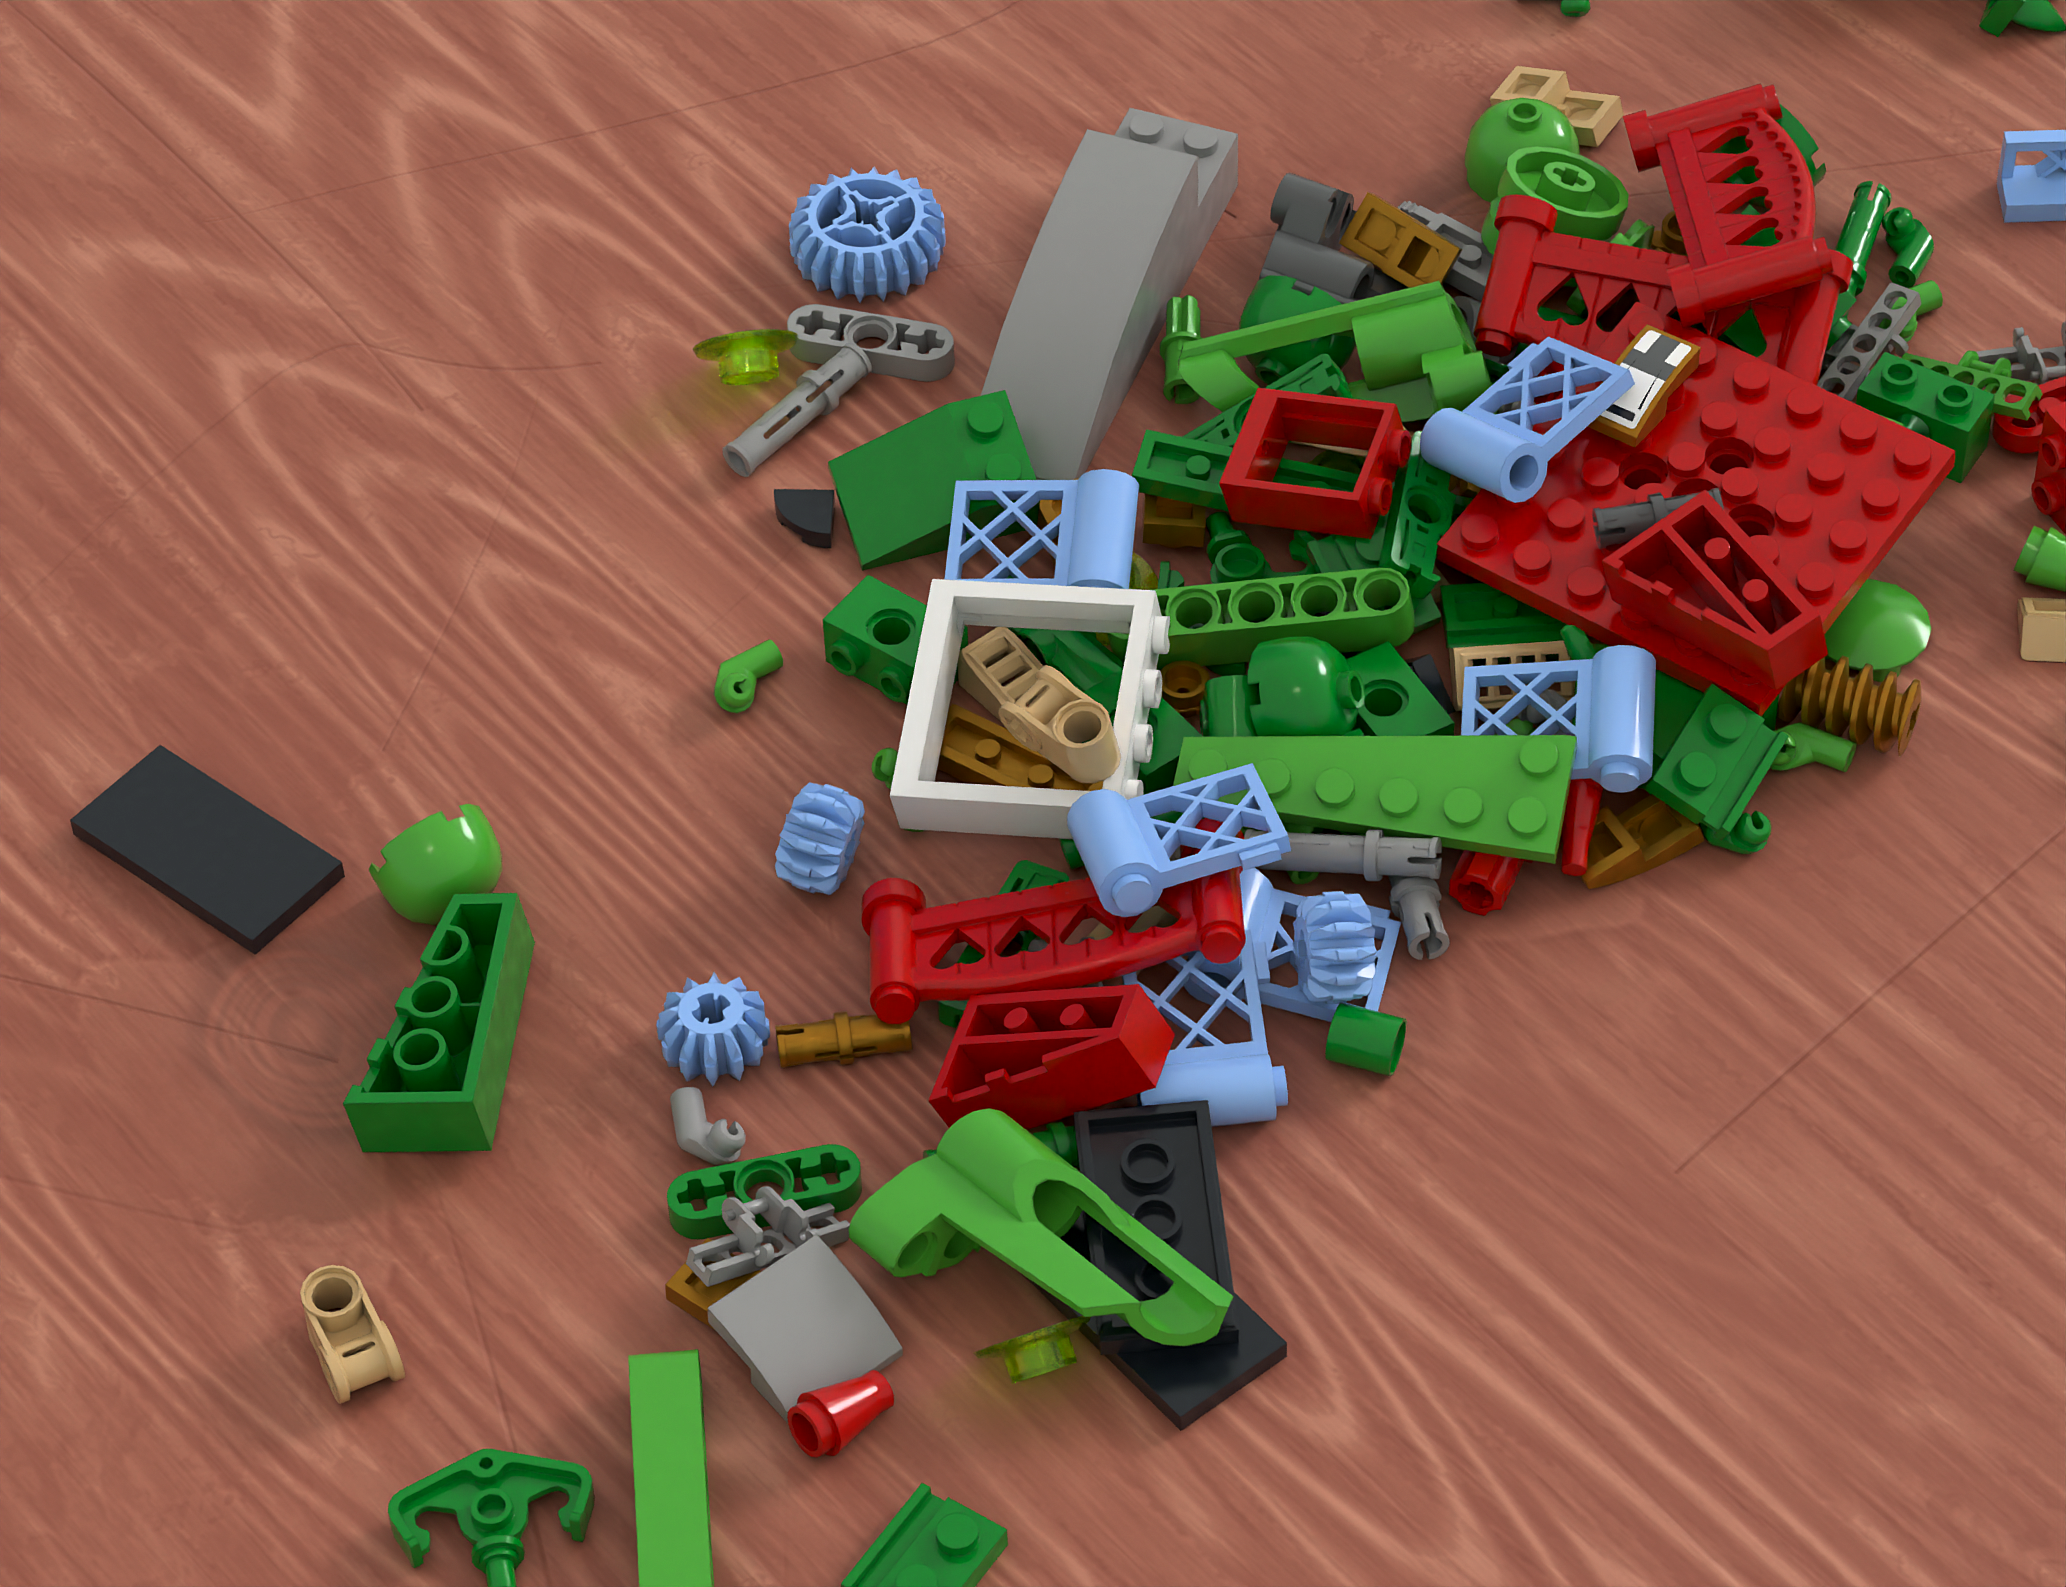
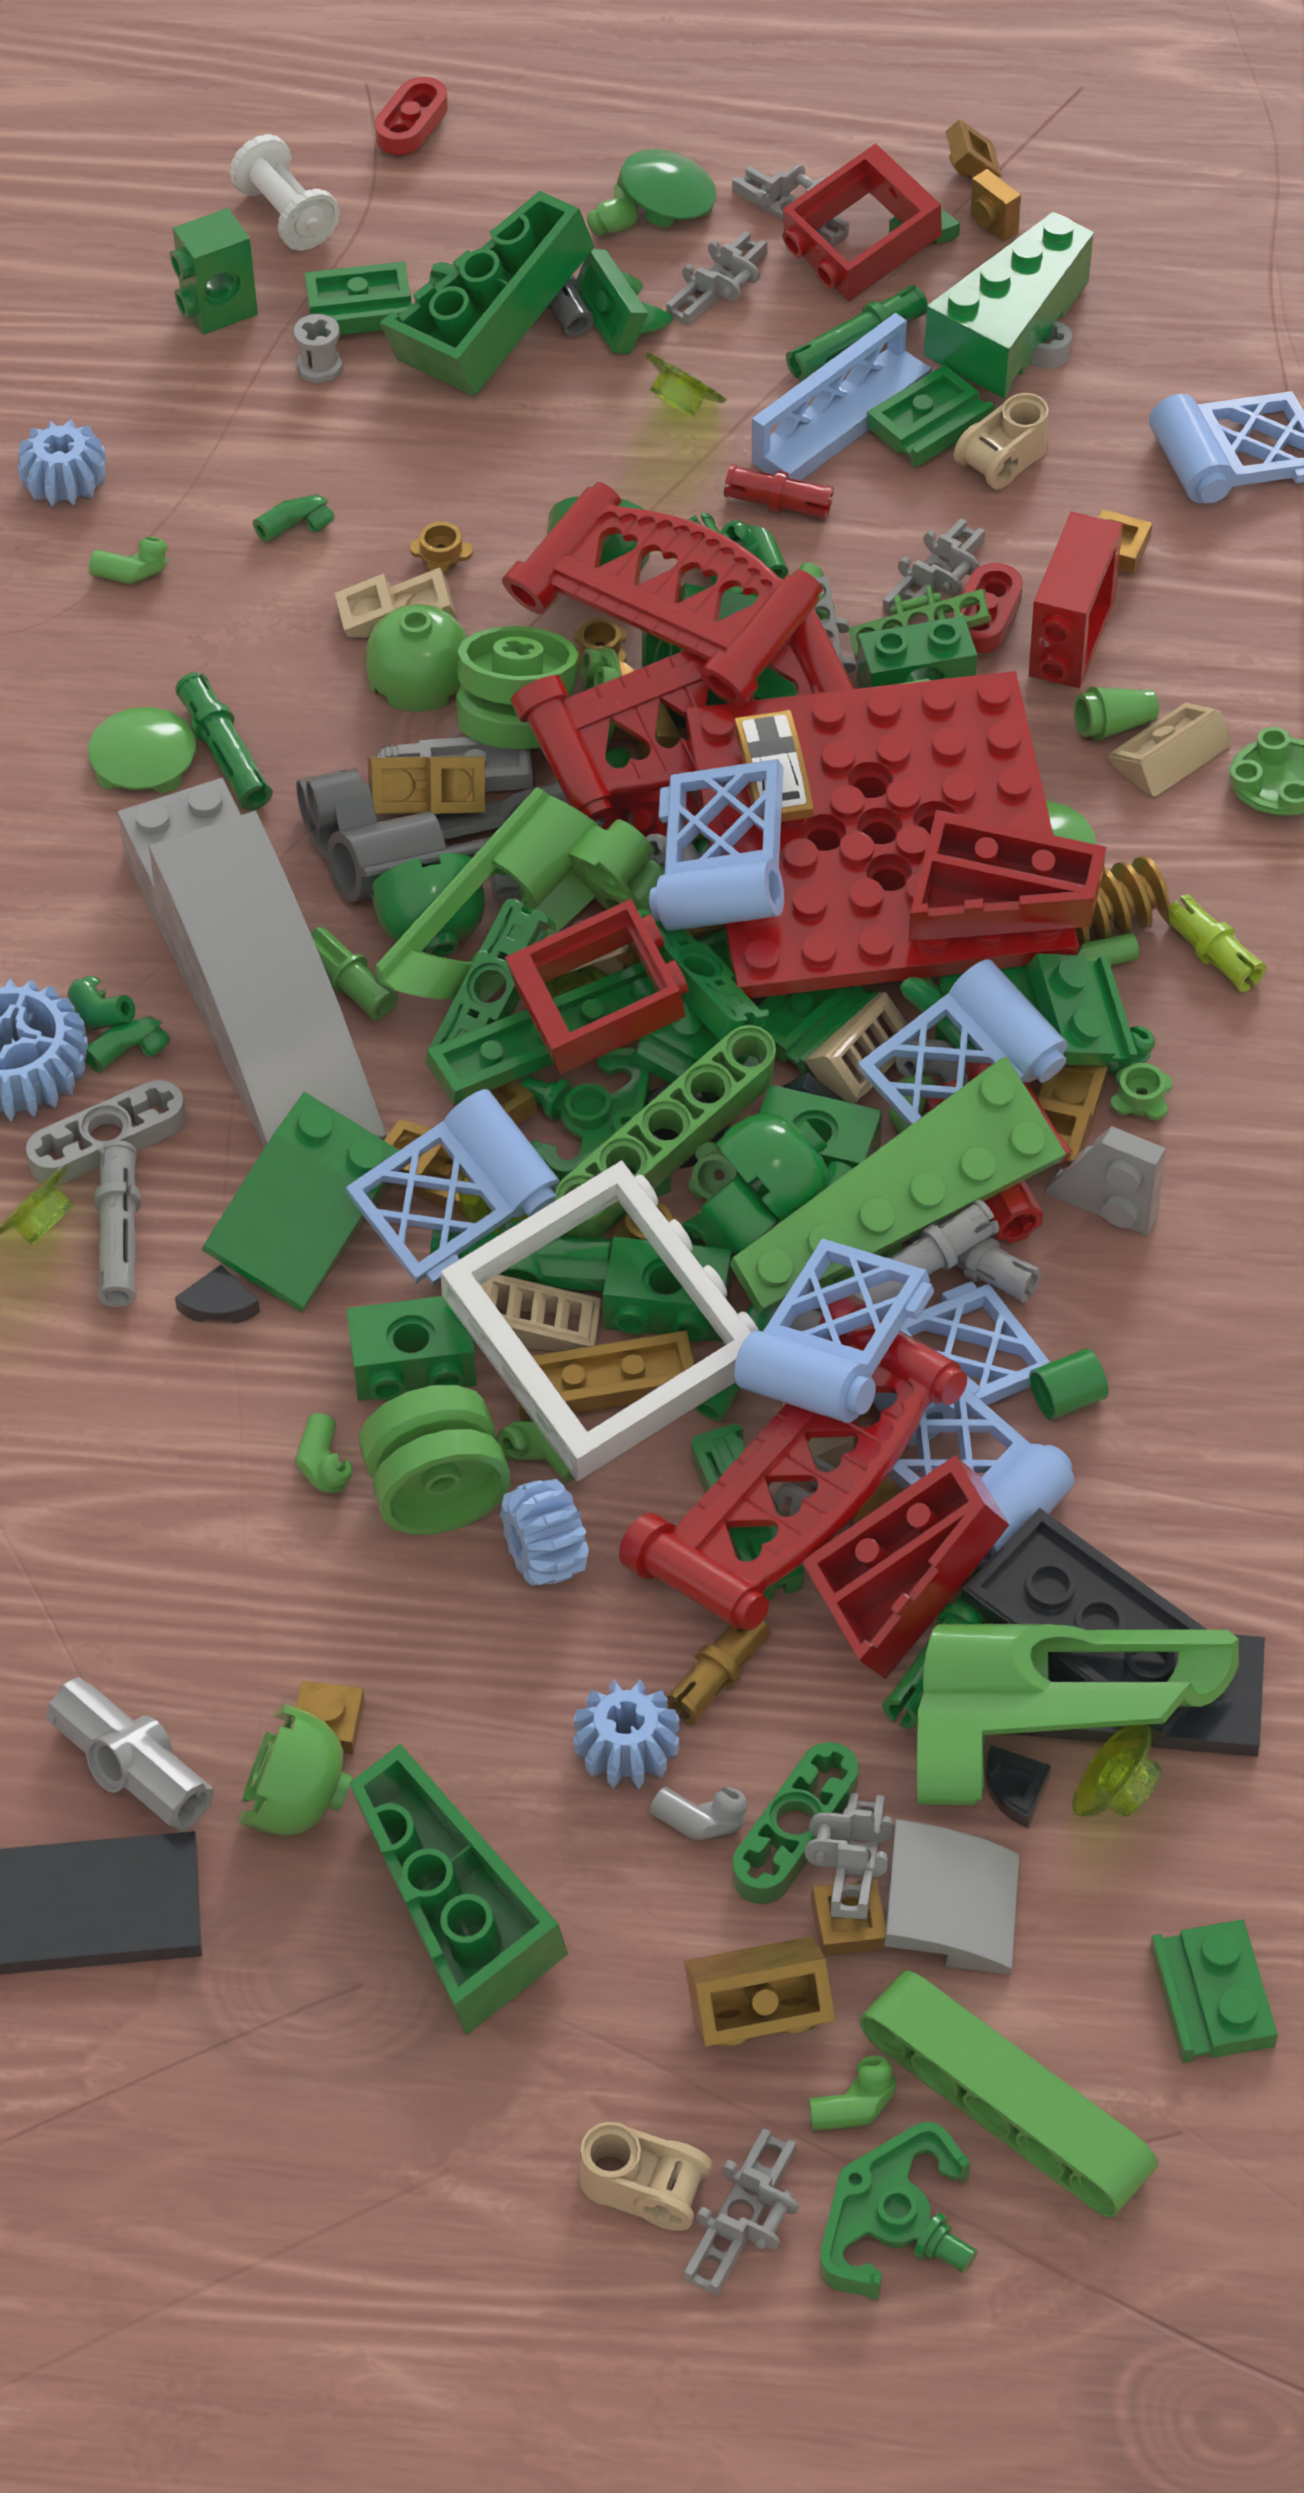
camera: 45 degrees left, 5 degrees up
red cone [787,1370,894,1458] -> none
tan piece [998,665,1121,784] -> none
light blue gear [1292,891,1377,1004] -> none
dark grey pin [1592,488,1724,549] -> none
none -> light grey piece [46,1677,214,1832]
none -> green arm [67,976,135,1030]
none -> green arm [85,1016,170,1073]
none -> bright green dish [88,707,196,793]
none -> green pin [175,672,273,811]
none -> pearl gold plate [296,1680,365,1755]
none -> bright green wheel [358,1385,511,1535]
none -> pearl gold plate [410,521,473,574]
none -> clear neon green piece [647,353,727,417]
none -> pearl gold brick [684,1936,835,2047]
none -> light grey piece [684,2128,800,2296]
none -> red pin [724,464,834,520]
none -> bright green arm [809,2055,896,2131]
none -> black tile [986,1745,1051,1828]
none -> light grey wing [1045,1126,1166,1236]
none -> bright green plate [1110,1063,1173,1120]
none -> lime pin [1165,894,1267,992]

